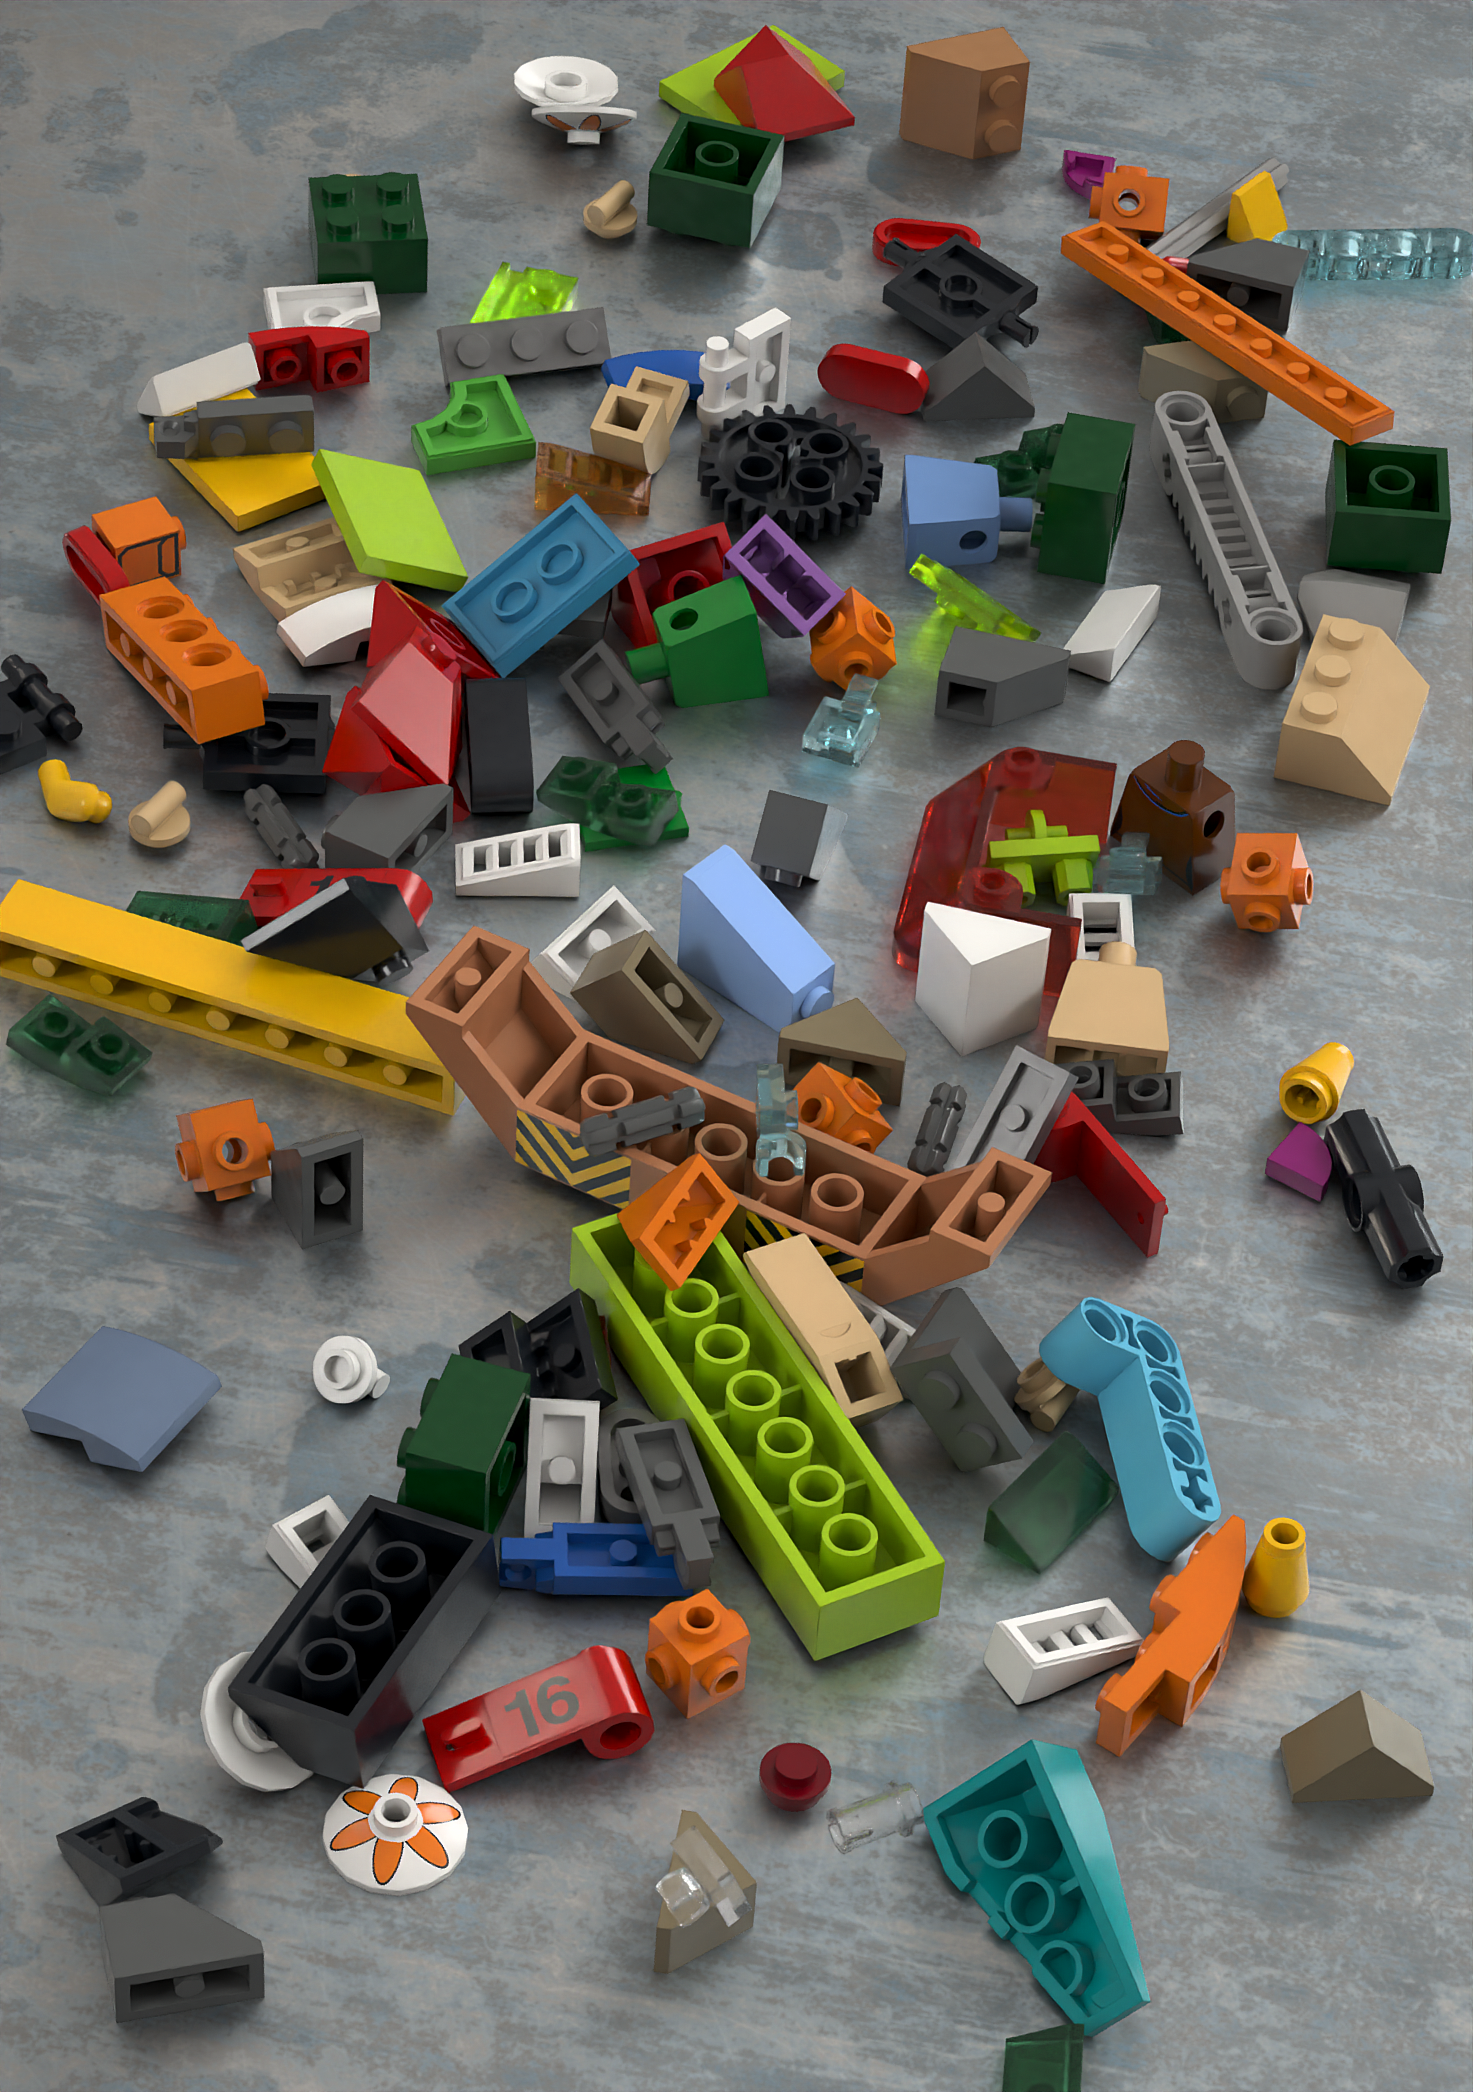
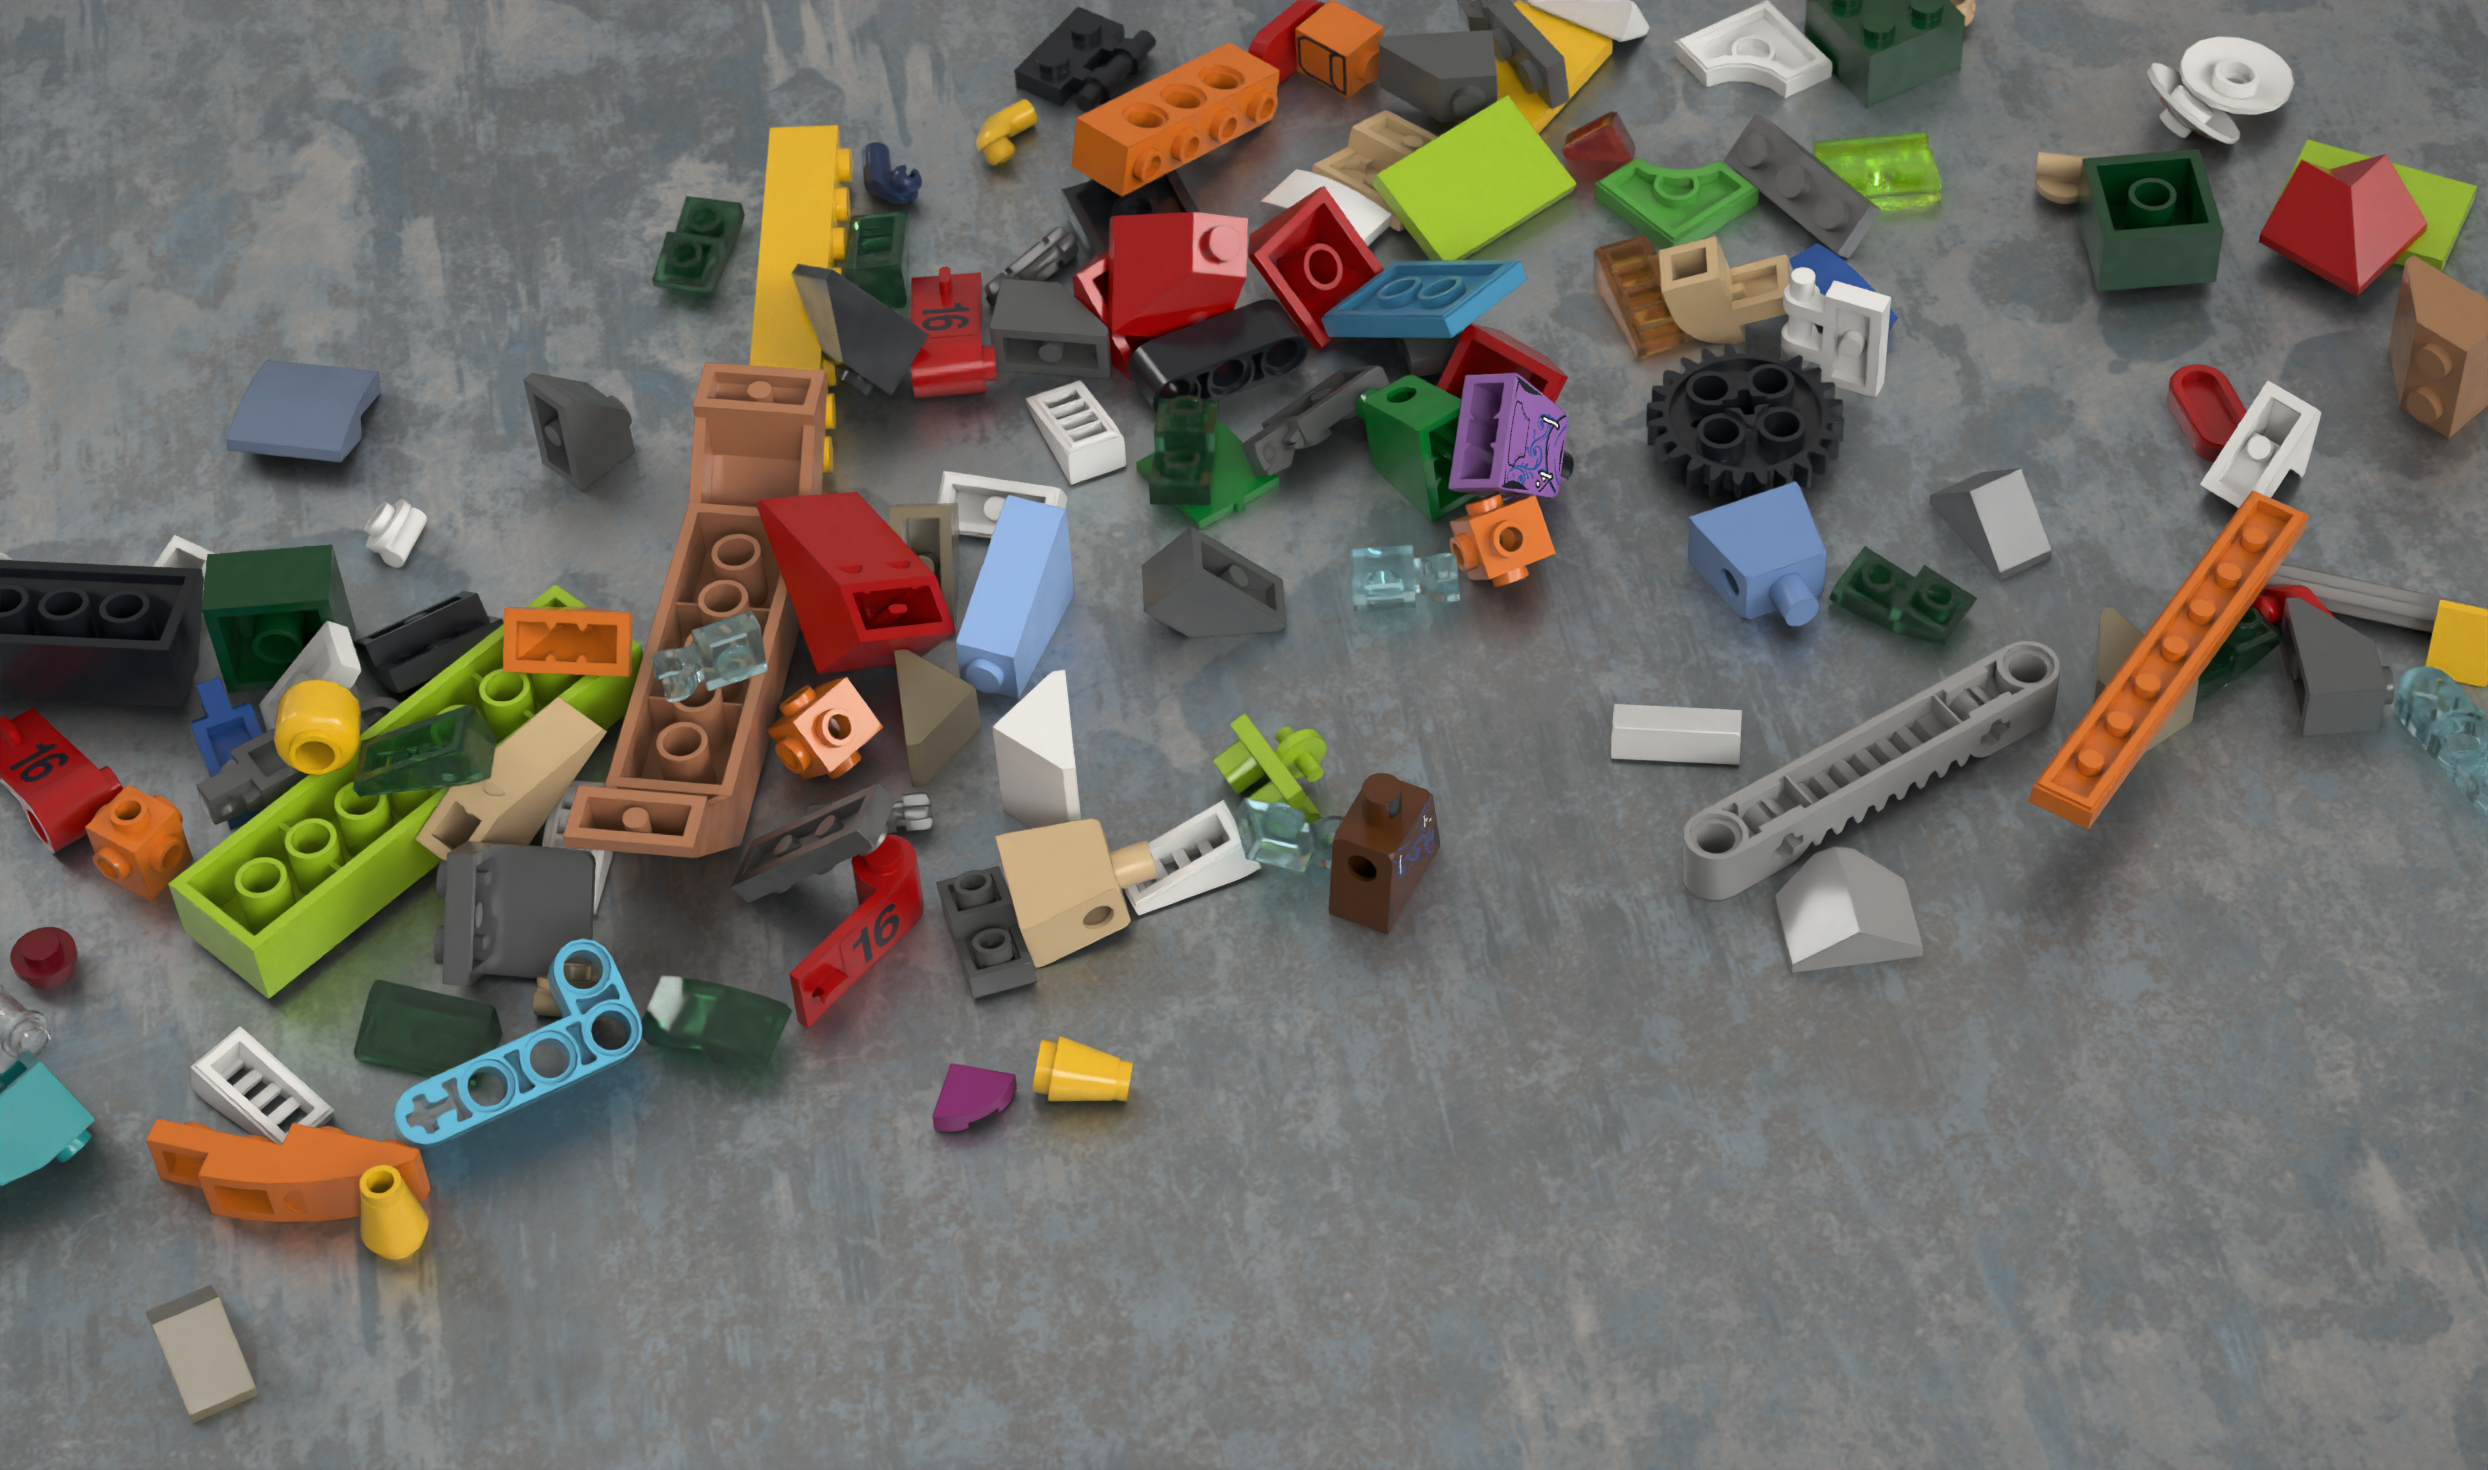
camera: 75 degrees right, 5 degrees up
tan plate [128,781,190,848] -> none
orange brick [175,1098,275,1201] -> none
red slope [248,326,370,393] -> none
dark grey axle [579,1086,706,1157] -> none
red tile [817,343,930,414] -> none
black plate [882,234,1039,348] -> none
clear red windscreen [892,747,1117,998] -> none
clear neon green plate [909,553,1041,643] -> none
dark grey slope [934,626,1071,727] -> none
dark green brick [1030,412,1136,584] -> none
magenta tile [1062,150,1116,200] -> none
orange brick [1089,165,1170,244] -> none
orange brick [1220,833,1314,933] -> none
tan slope [1274,614,1430,806] -> none
black piece [1323,1109,1444,1289] -> none
dark green brick [1325,440,1451,574] -> none
none -> yellow head [274,679,362,775]
none -> clear green slope [353,704,497,797]
none -> clear green slope [641,976,792,1067]
none -> red slope [756,492,956,674]
none -> dark blue arm [861,142,922,206]
none -> dark grey slope [1378,30,1497,122]
none -> clear red slope [1562,111,1636,162]
none -> white slope [2200,380,2322,509]

